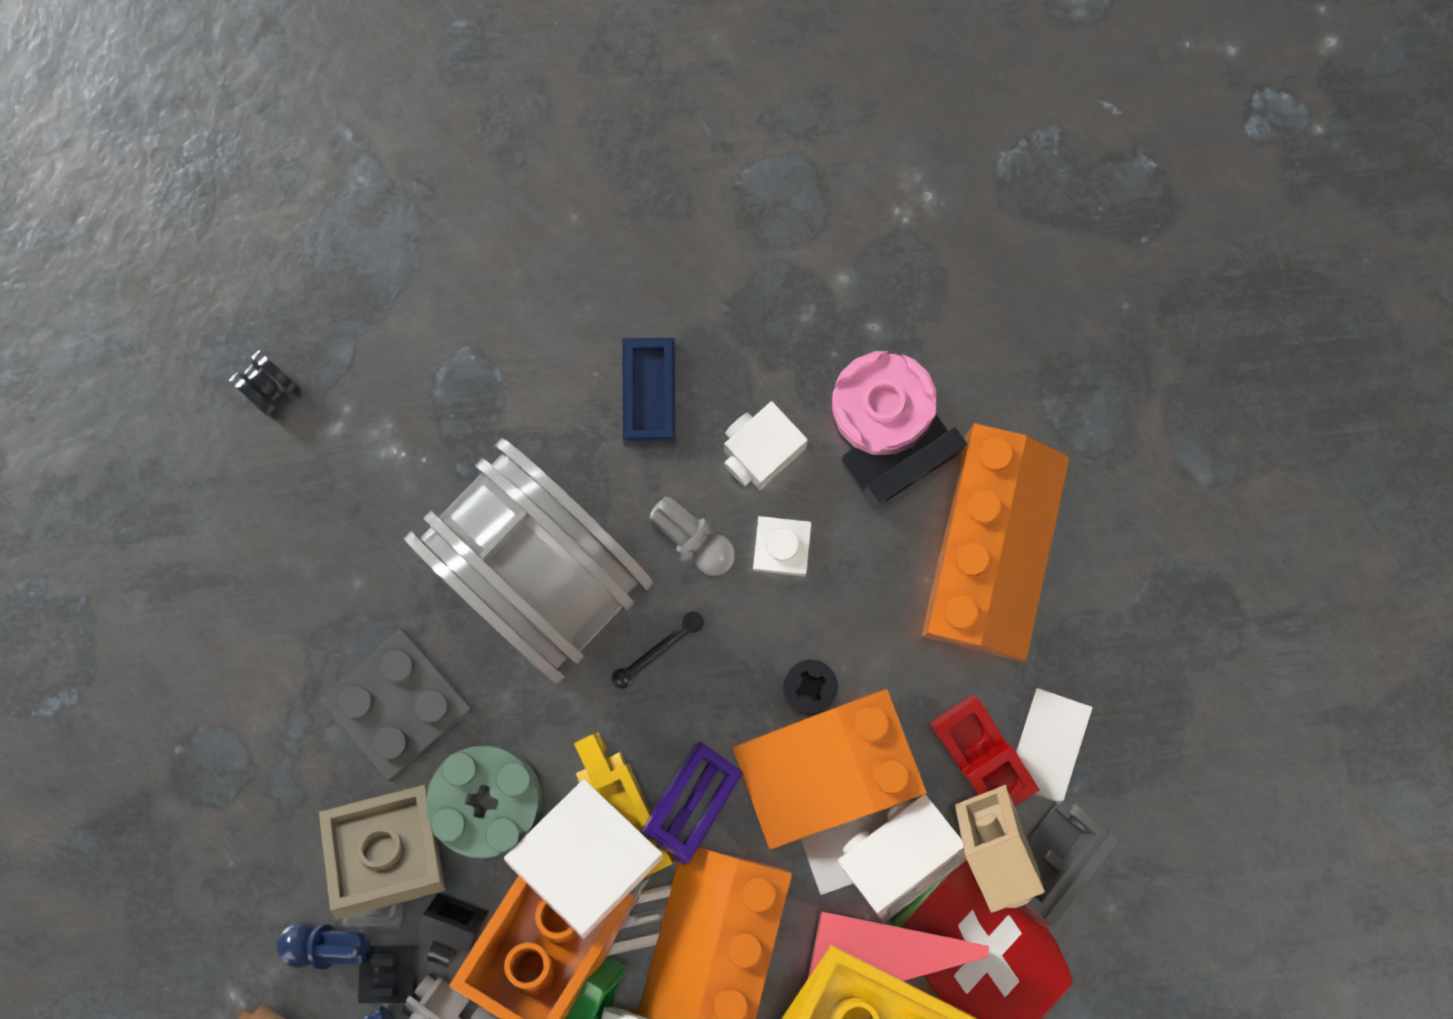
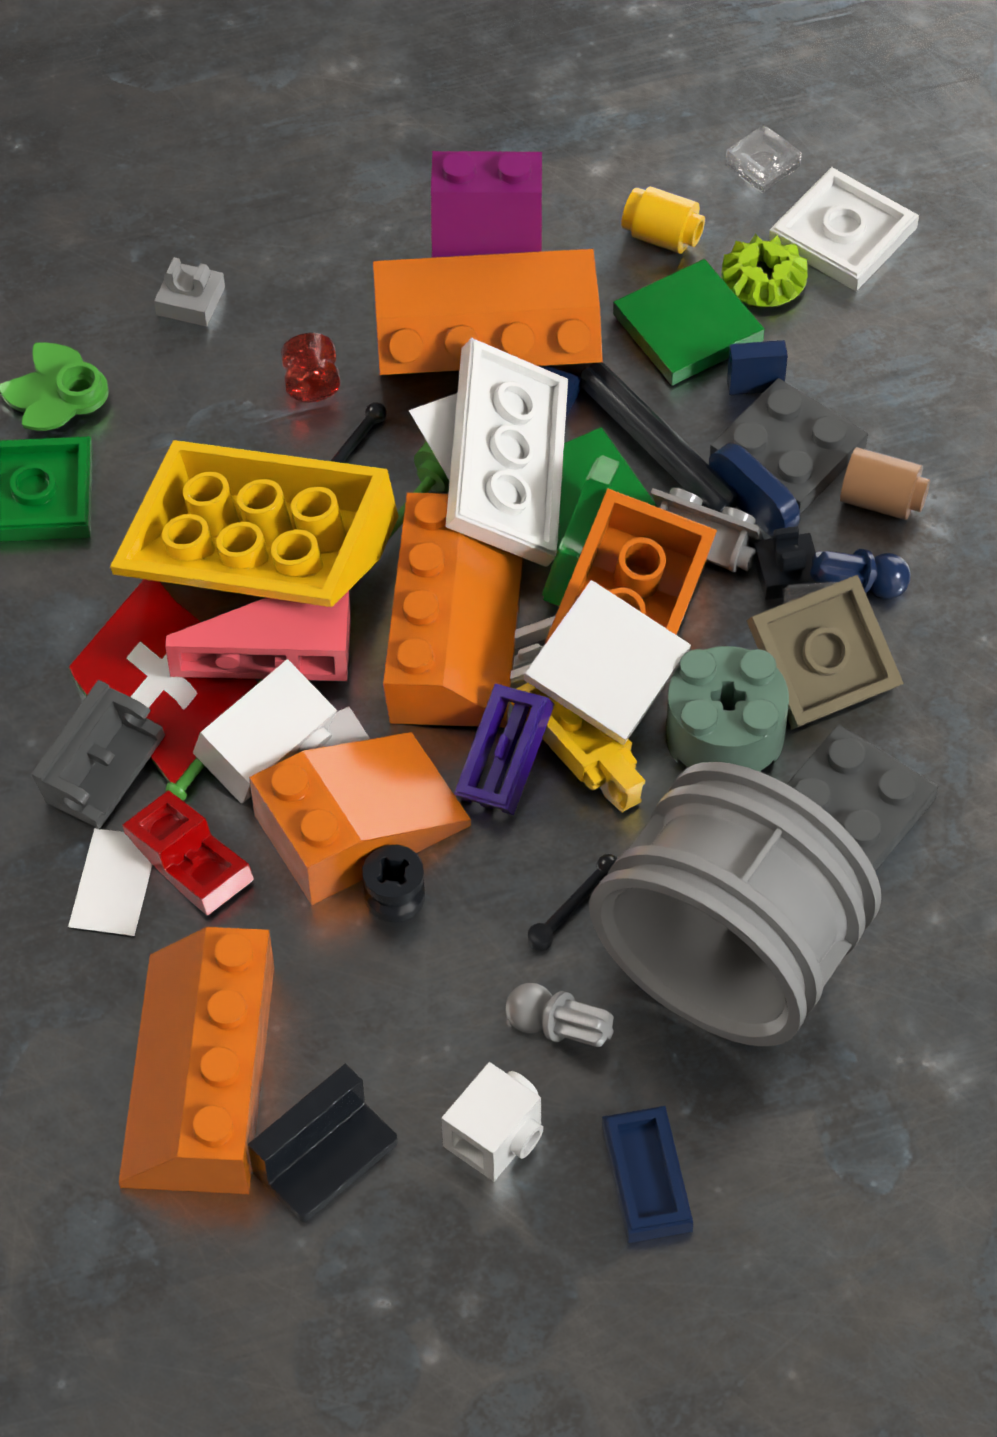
camera: 170 degrees right, 25 degrees down
black tile [417,893,488,968] -> none
white plate [753,516,811,577] -> none
bright pink tile [832,351,936,455] -> none
tan slope [955,785,1045,913] -> none

